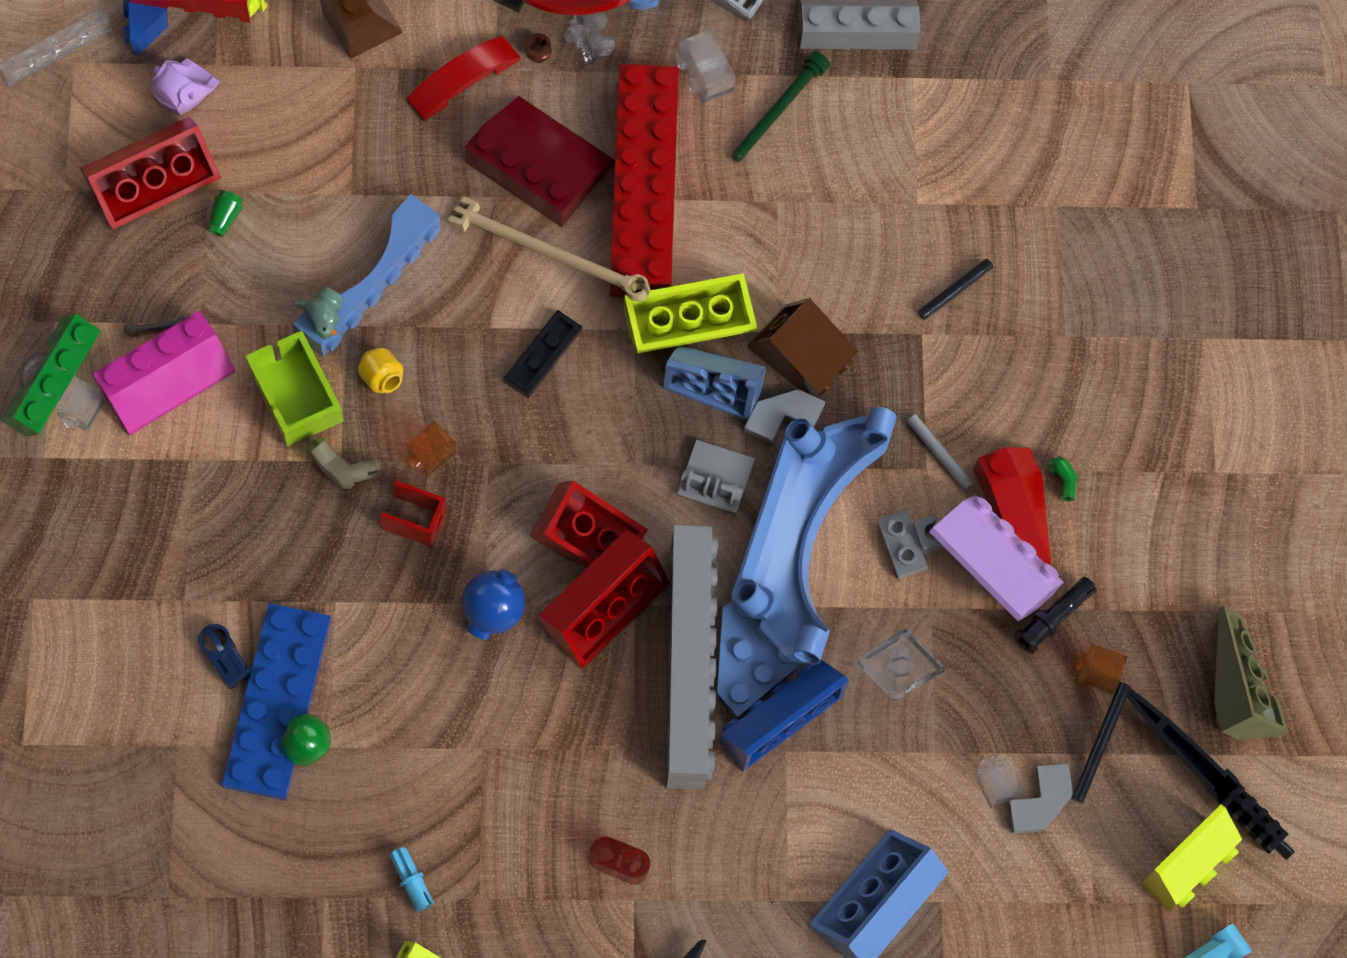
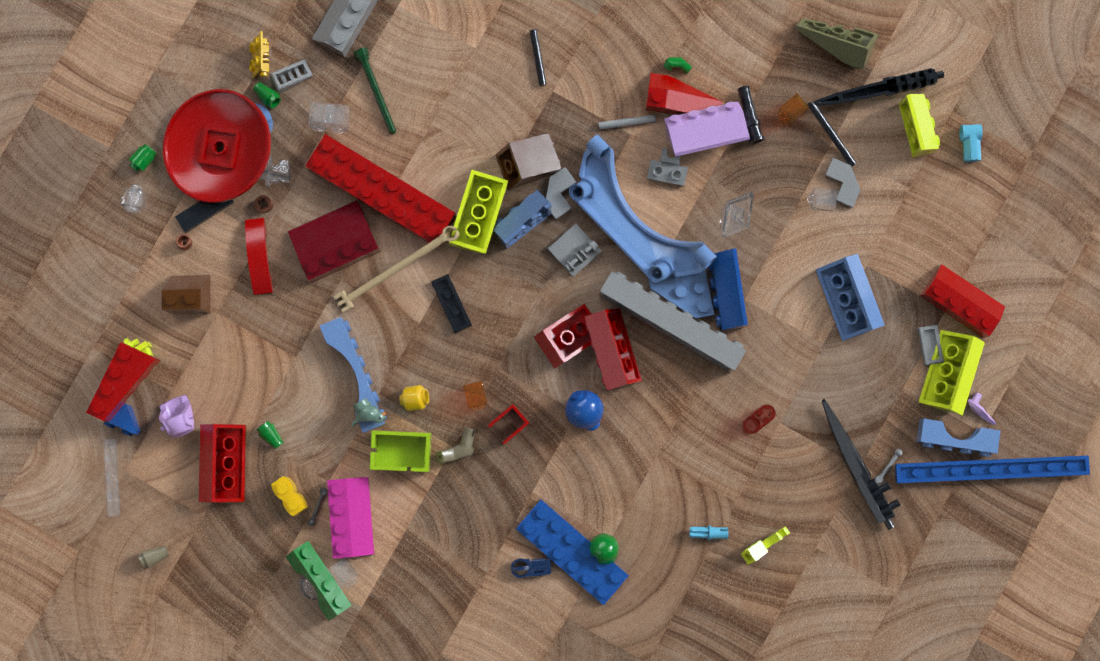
camera: 55 degrees left, 15 degrees up
none -> yellow brick [271,476,308,516]

